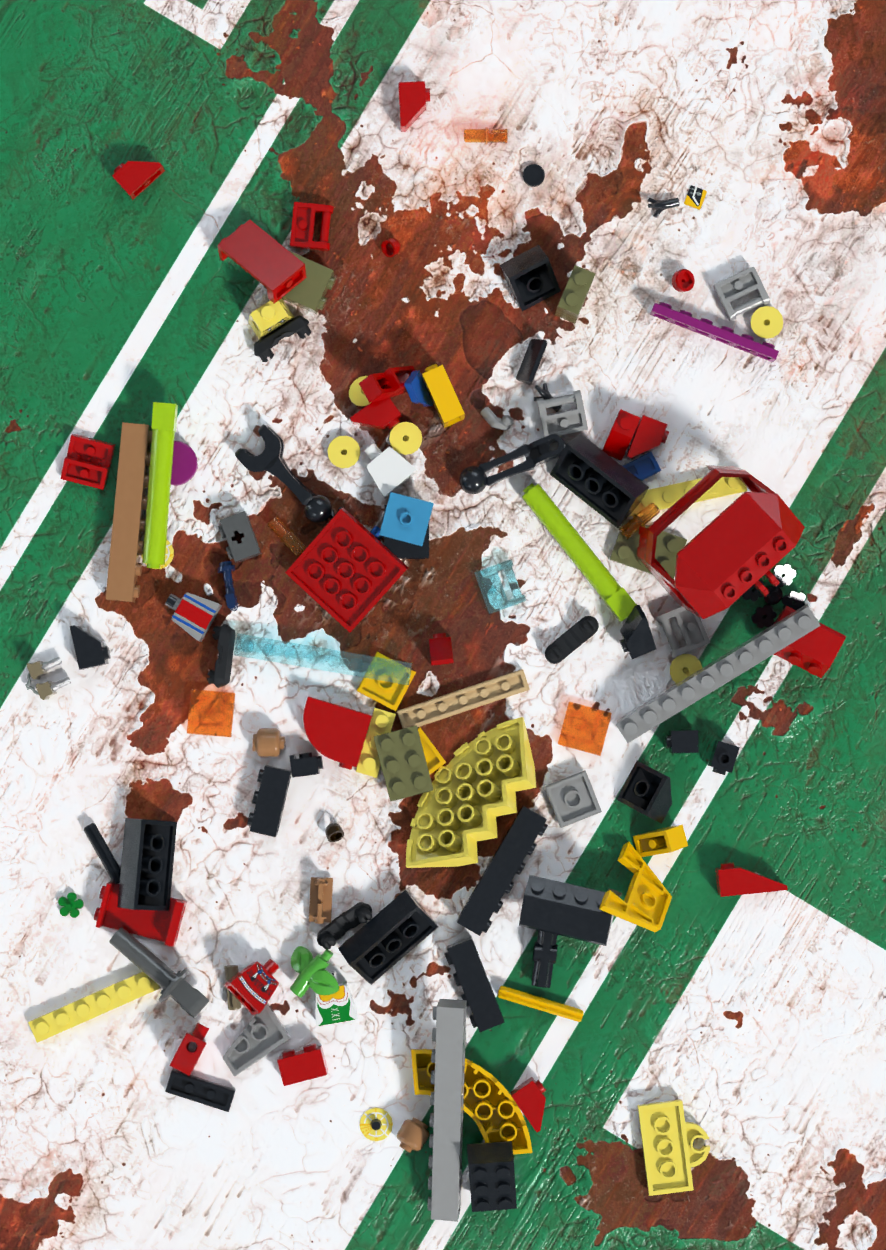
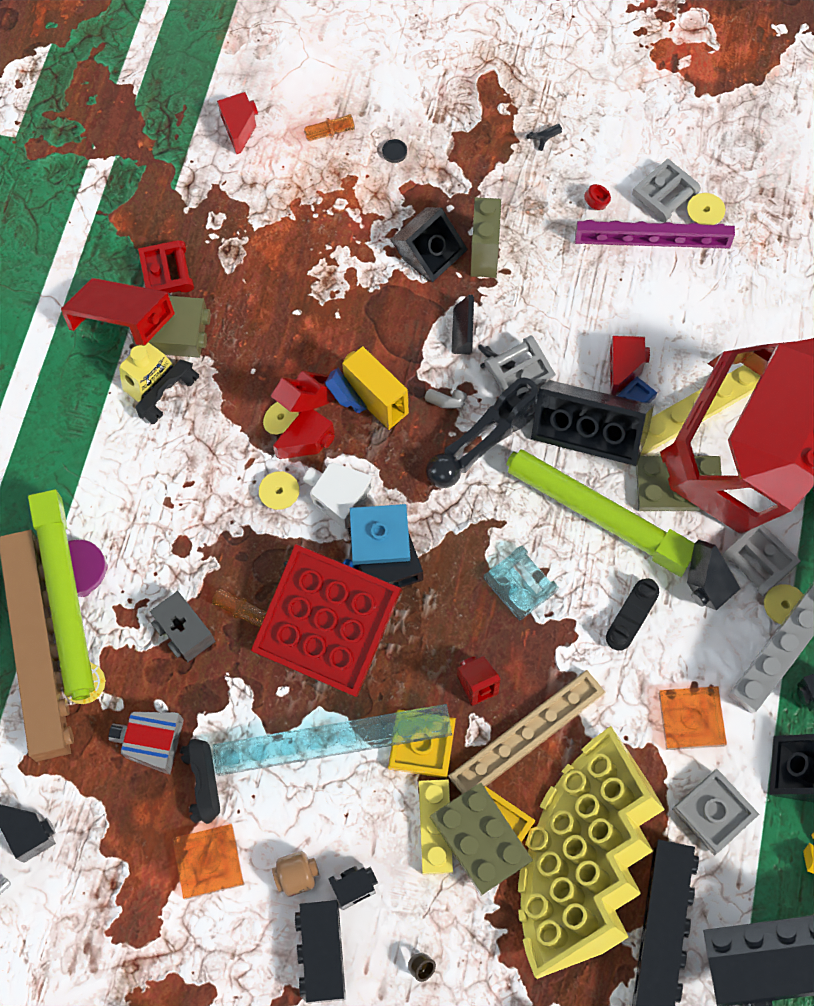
camera: 20 degrees left, 20 degrees down
dark blue hinge [217,561,238,612] -> none
black piece [235,424,332,523] -> none
red brick [303,697,372,770] -> none
red hinge [381,238,401,257] -> none
light yellow piece [389,422,422,455] -> none
red slope [602,409,641,461] -> none
clear orange axle [618,503,660,540] -> none
sticker [684,185,707,210] -> none

